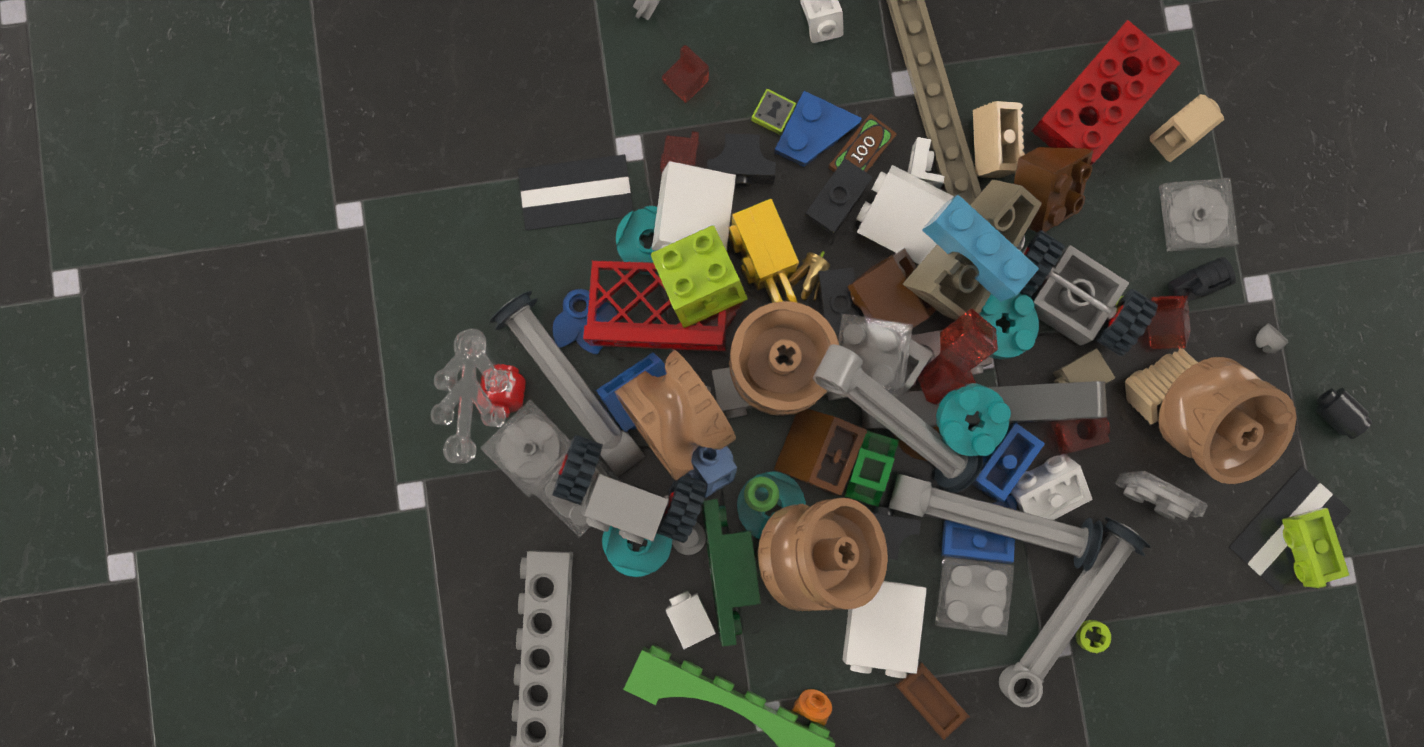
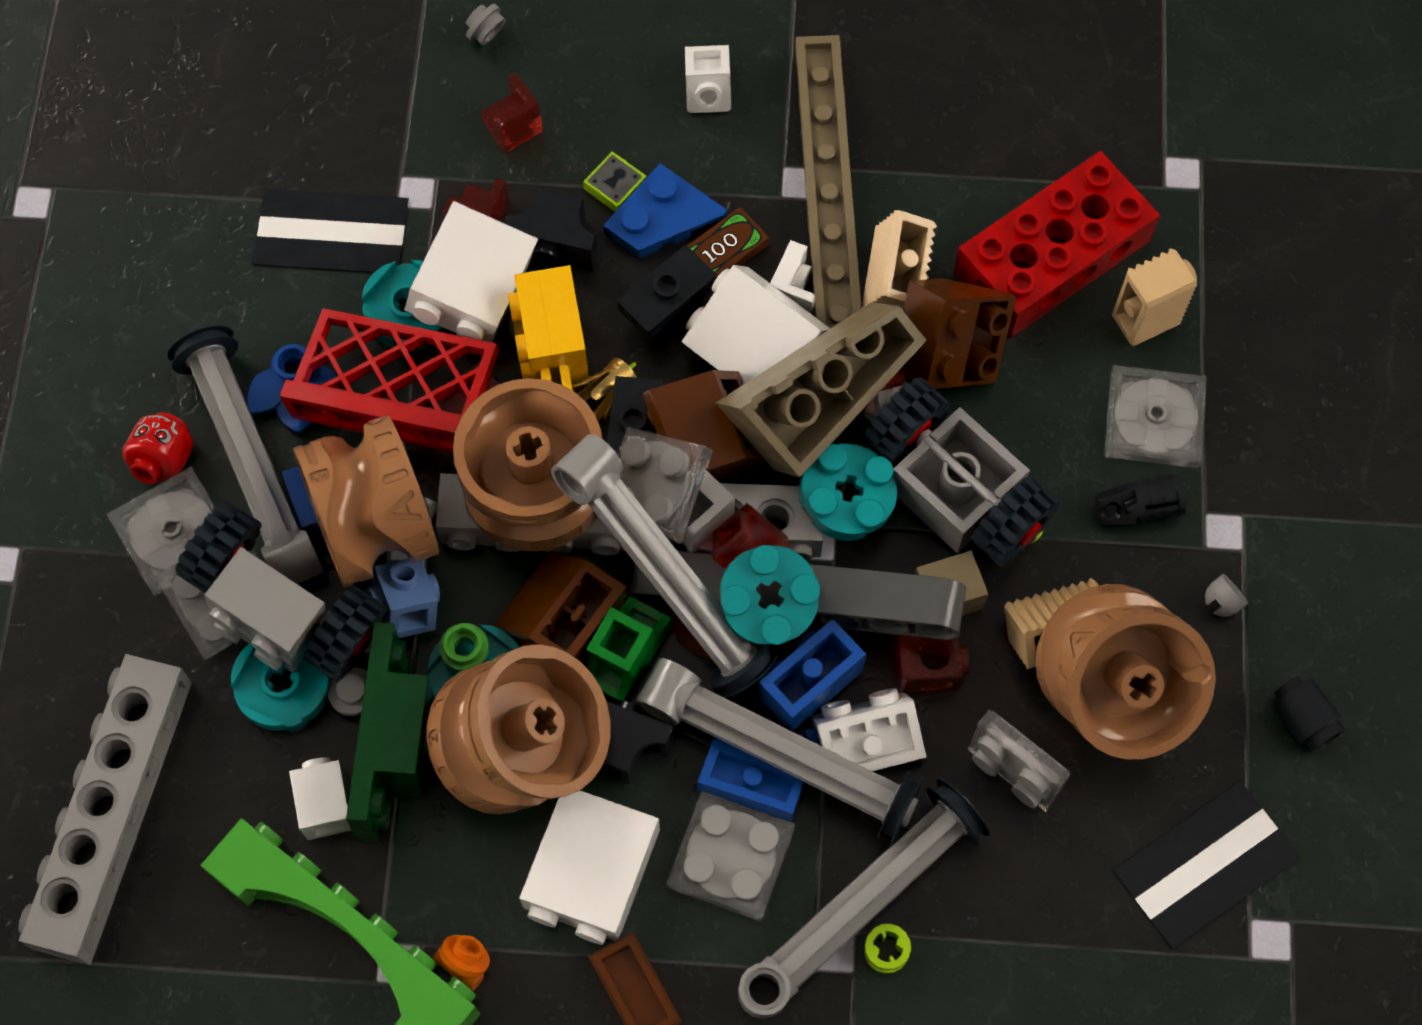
camera: 15 degrees right, 15 degrees down
clear plant [431,328,509,464] -> none
lime bracket [651,225,747,328] -> none
dark azure arch [922,195,1039,302] -> none
clear red brick [940,308,998,374] -> none
clear red panel [1148,296,1191,349] -> none
lime bracket [1282,508,1350,588] -> none

